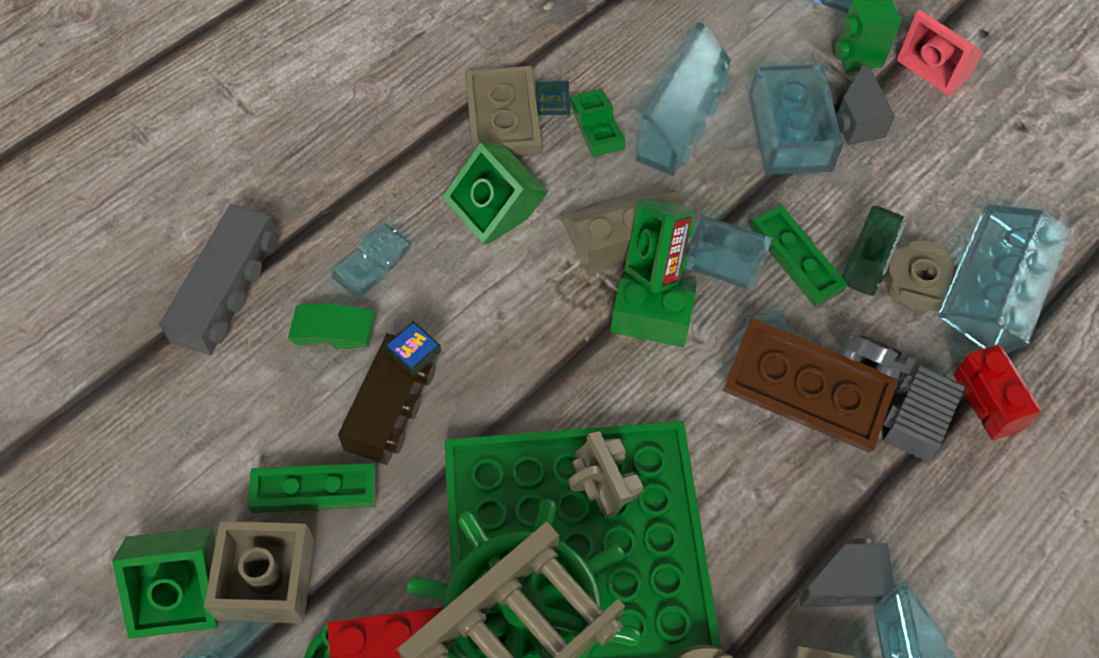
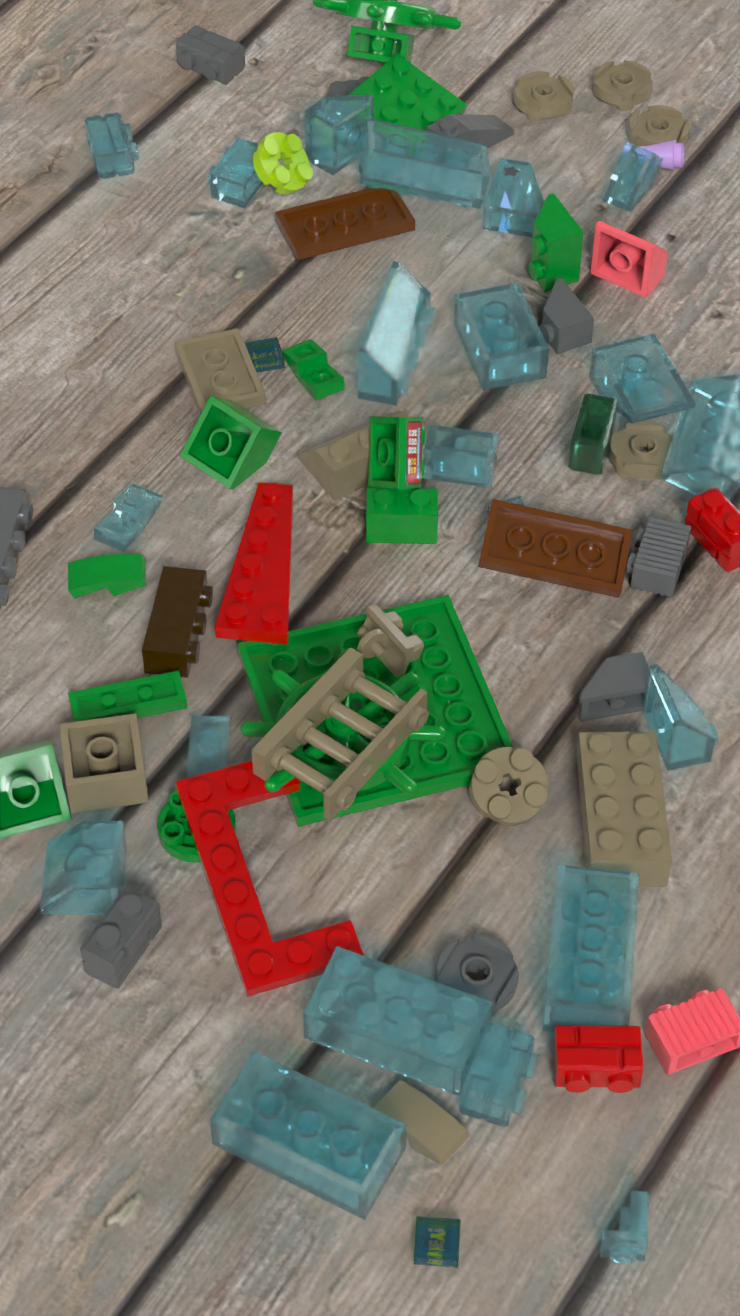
camera: 10 degrees left, 10 degrees down
tile [384,321,442,377] -> none
green plate [750,205,848,307] -> none
dark grey plate [836,328,917,379] -> none
none -> clear light blue plate [186,716,230,778]
none -> red wing [215,482,293,645]
none -> clear light blue slope [589,333,696,424]

